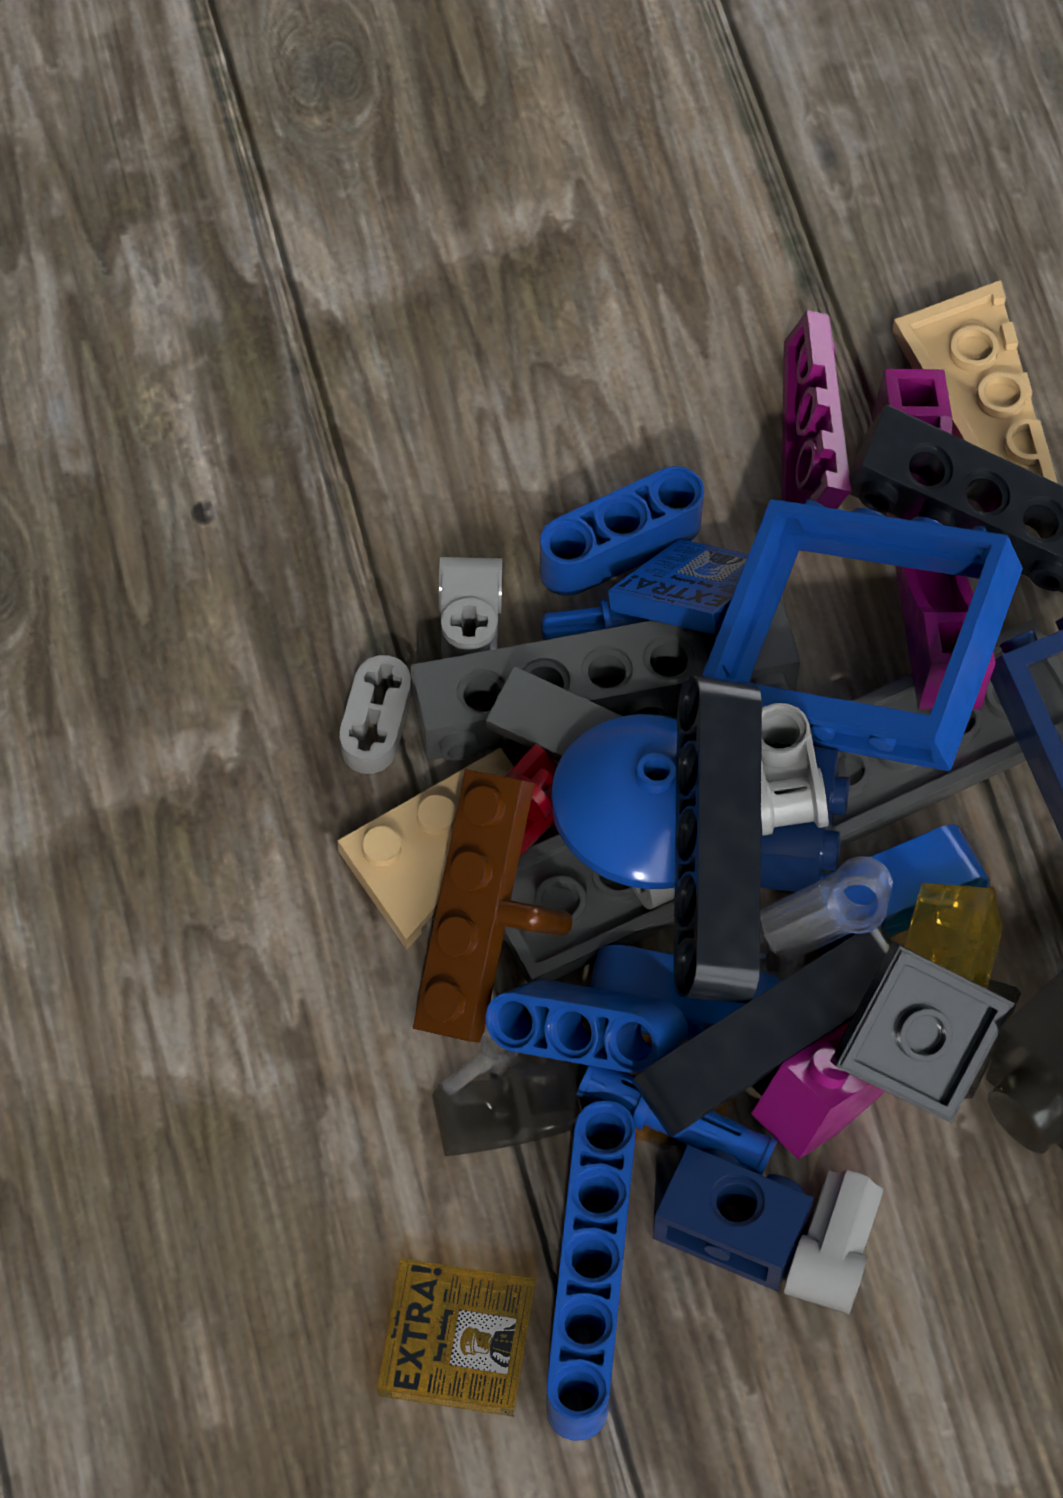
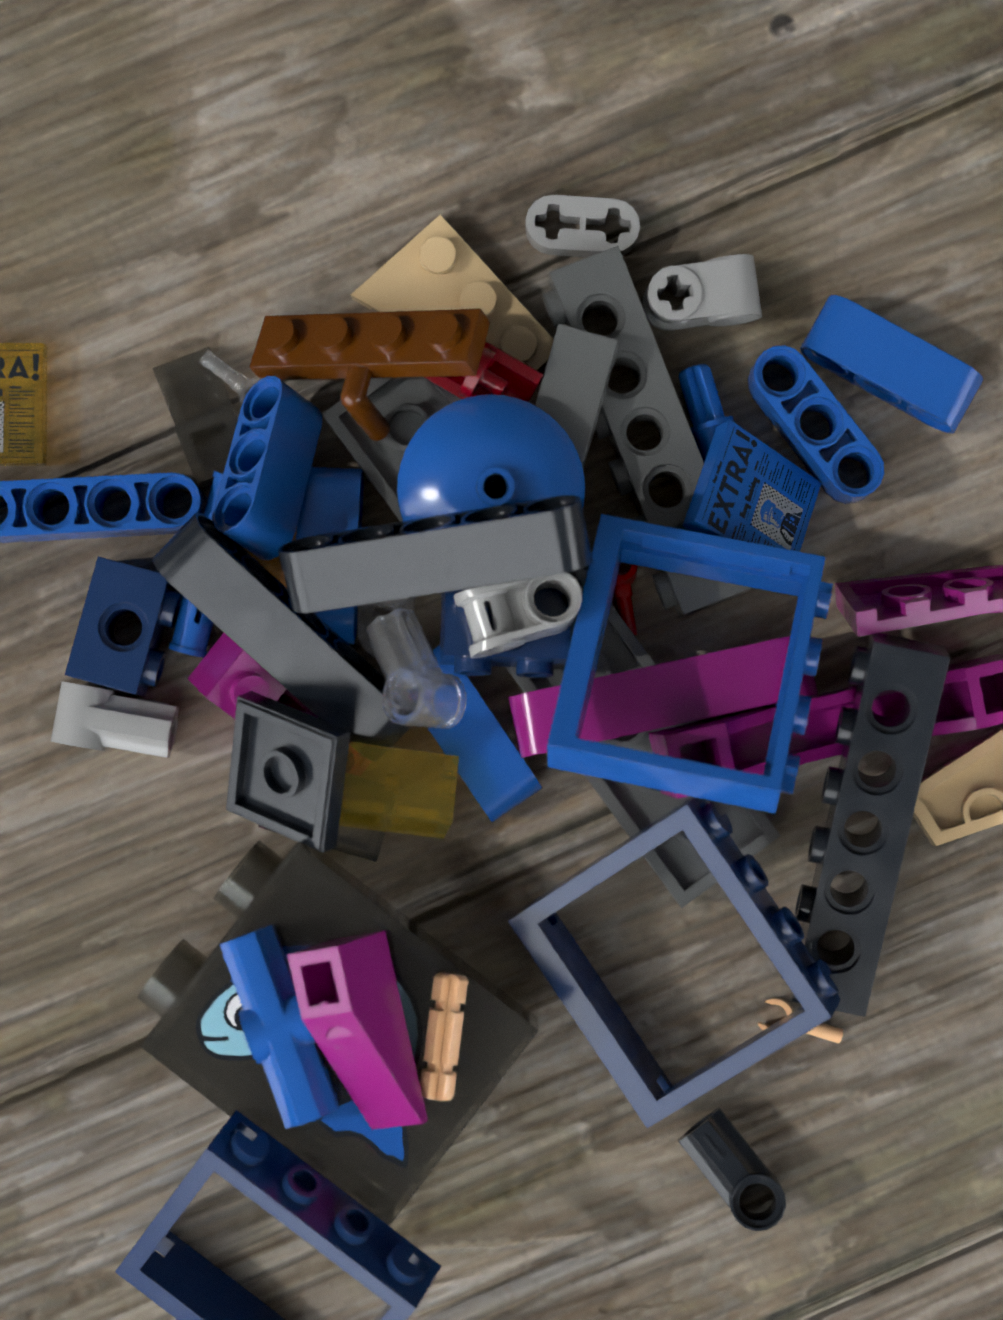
camera: 85 degrees right, 25 degrees up
none -> magenta beam [508,636,818,758]
none -> blue beam [800,295,984,434]

